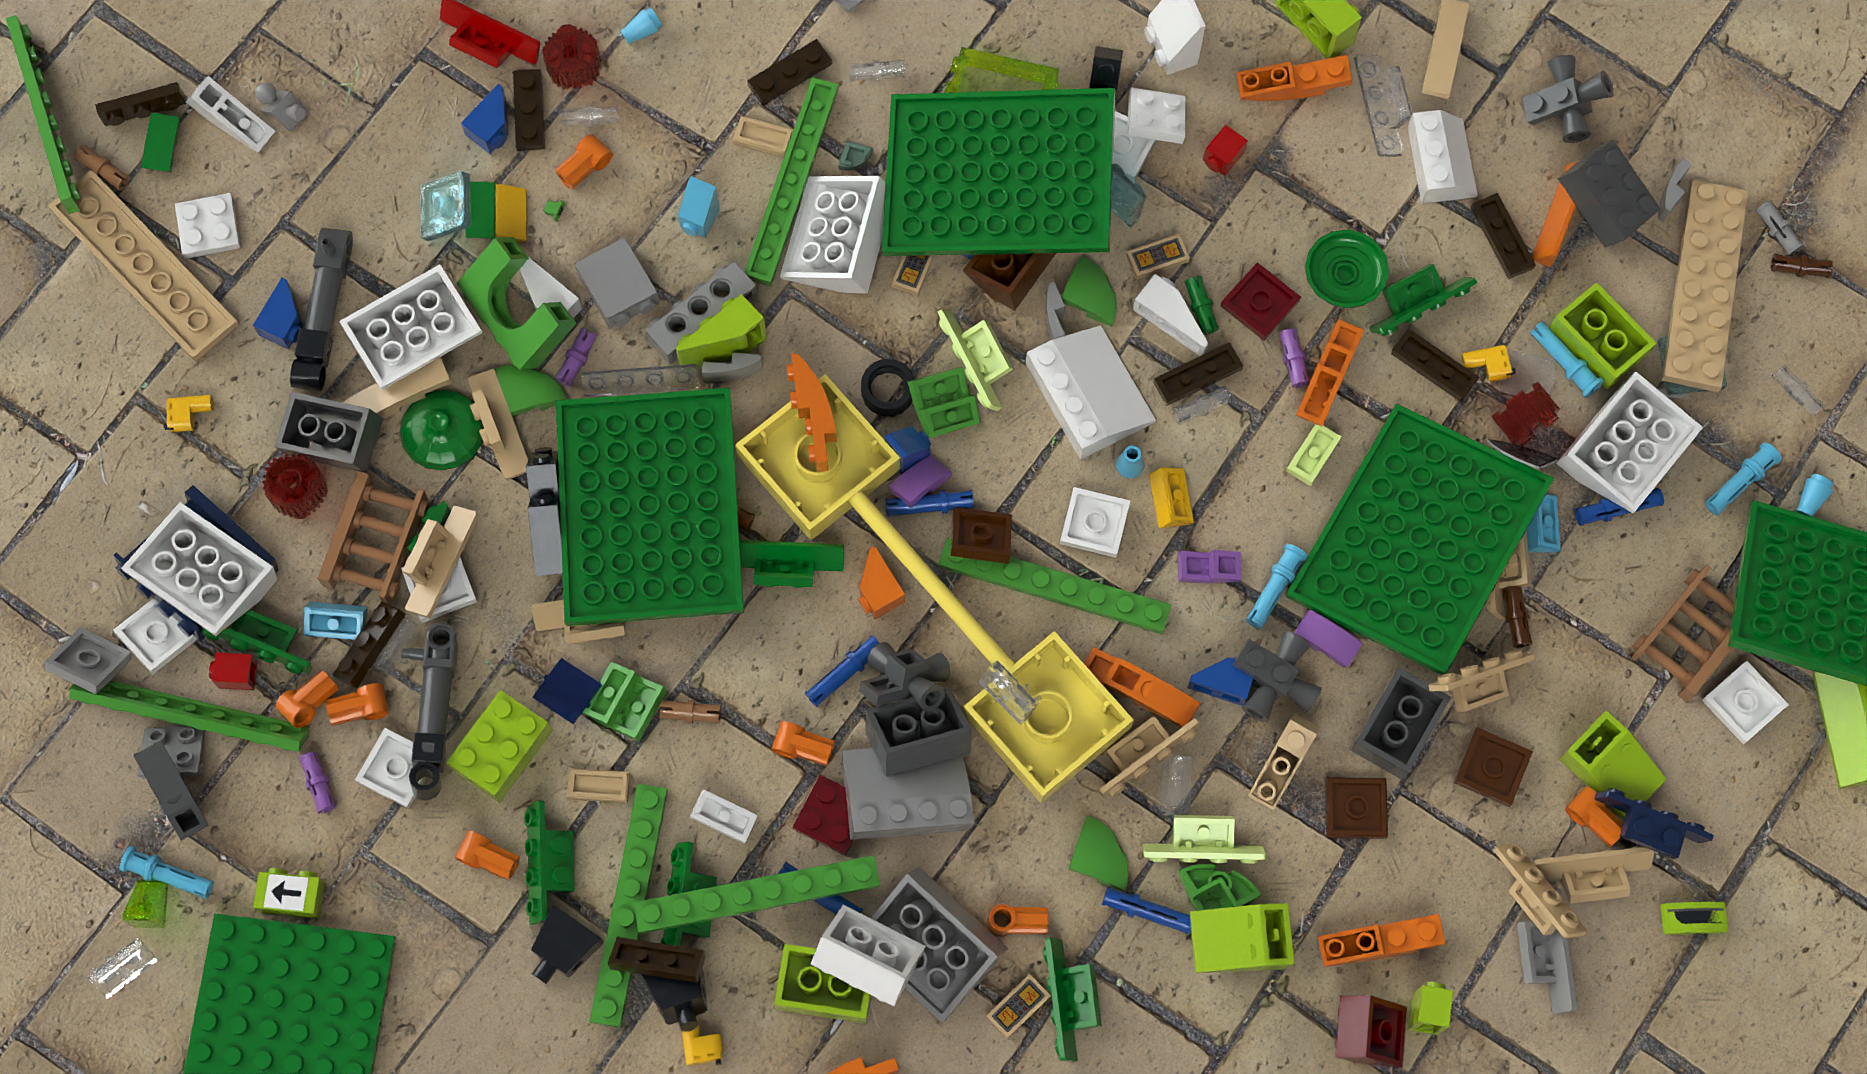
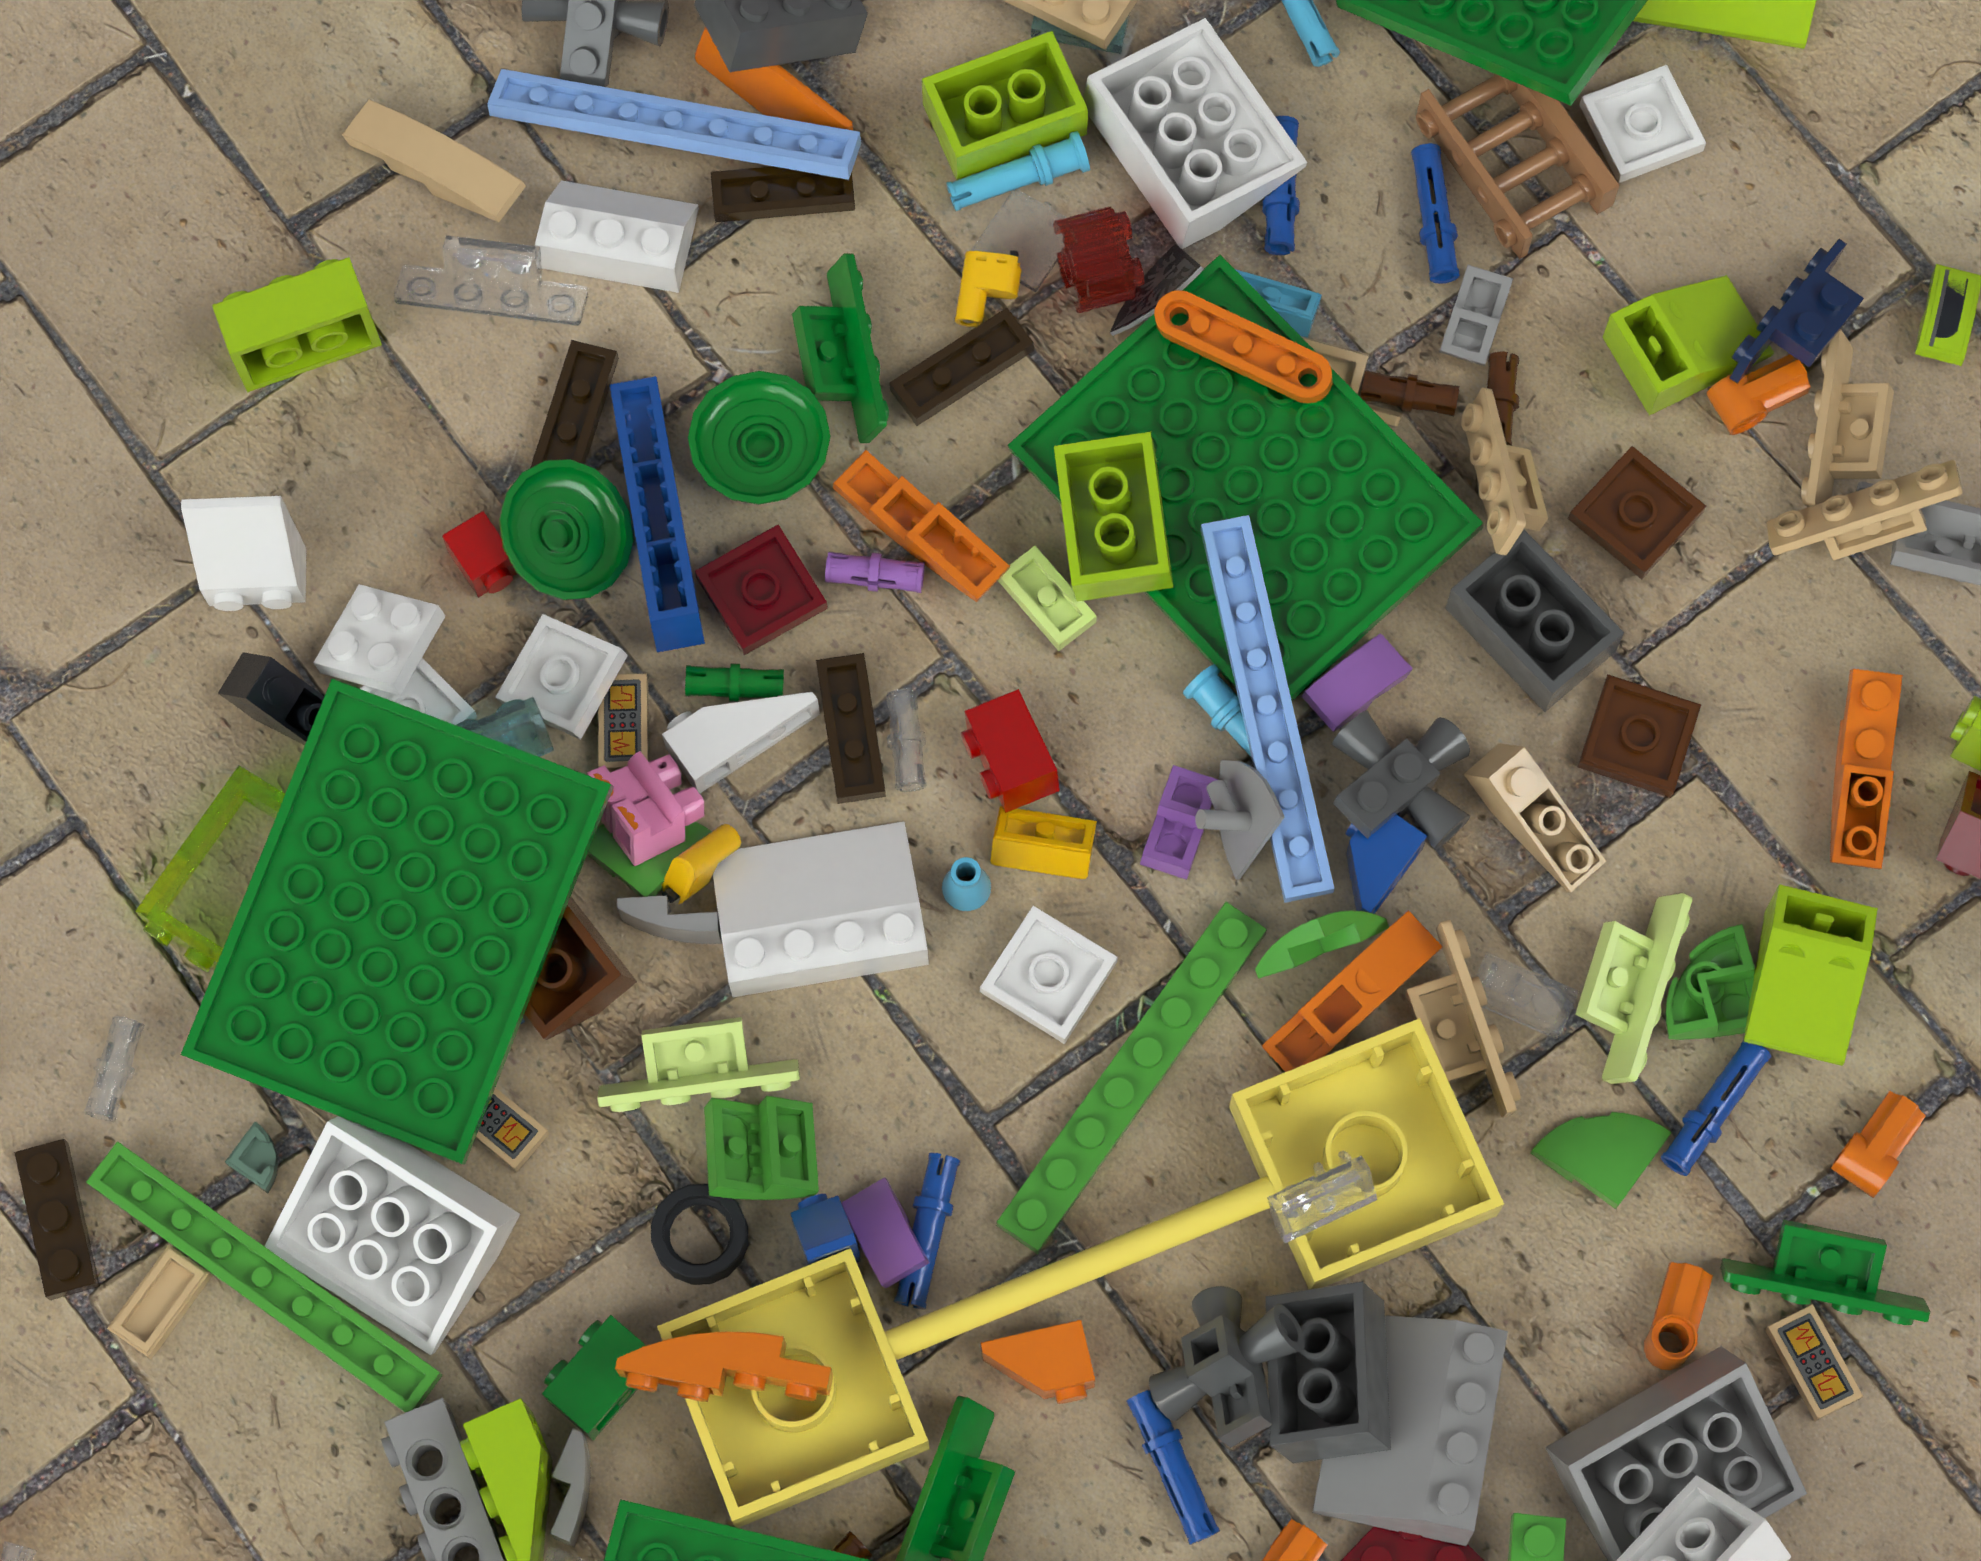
camera: 70 degrees left, 0 degrees up
medium azure slope [678,176,720,238] -> none
reddish brown plate [950,507,1012,564] -> none
orange slope [1236,55,1353,101] -> none
none -> light blue plate [487,69,861,180]
none -> white plate [495,614,628,740]
none -> green hat [499,459,633,600]
none -> dark brown plate [530,340,619,468]
none -> green brick [542,1315,647,1441]
none -> bright pink hips [587,751,704,866]
none -> blue slope [610,376,705,653]
none -> yellow piece [662,824,741,904]
none -> red brick [961,689,1060,813]
none -> lime brick [1054,432,1173,602]
none -> orange plate [1154,290,1333,403]
none -> light grey shield [1195,760,1285,880]
none -> light blue plate [1201,515,1335,903]
none -> bright green brick [1255,910,1389,979]
none -> blue pin [1411,143,1460,284]
none -> light grey slope [1439,265,1513,366]
none -> reddish brown pin [1487,351,1520,446]
none -> orange piece [1830,1091,1926,1198]

